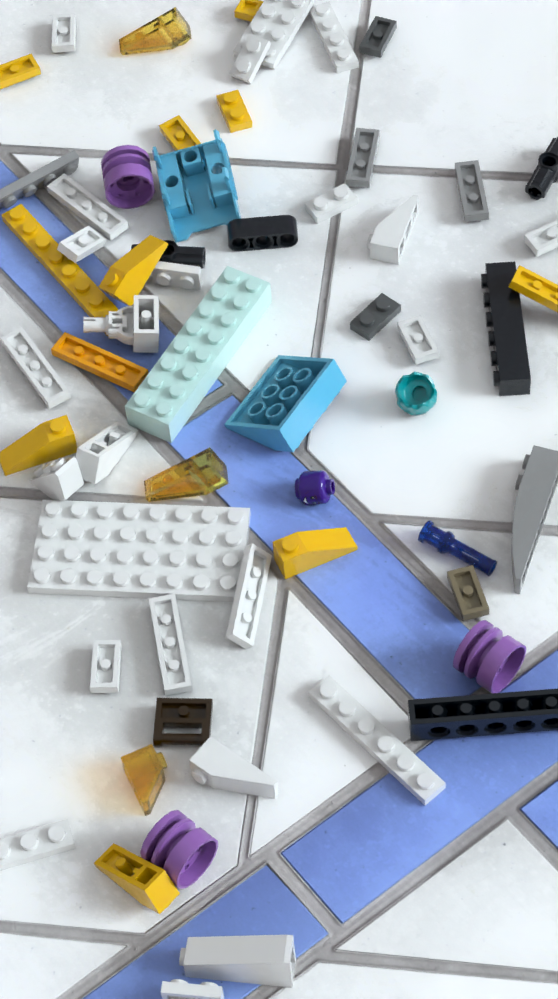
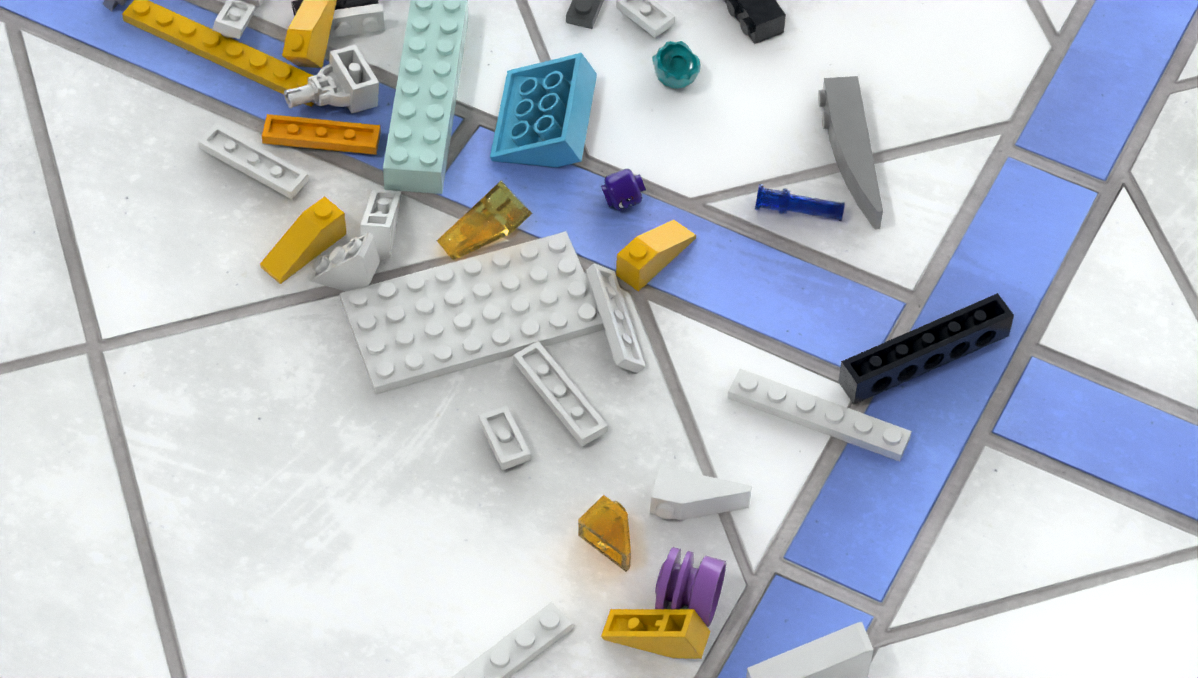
camera: 30 degrees left, 0 degrees up
dark brown plate [153,698,213,747] -> none
dark tan plate [447,565,489,621] -> none
medium lavender wheel [453,620,526,693] -> none

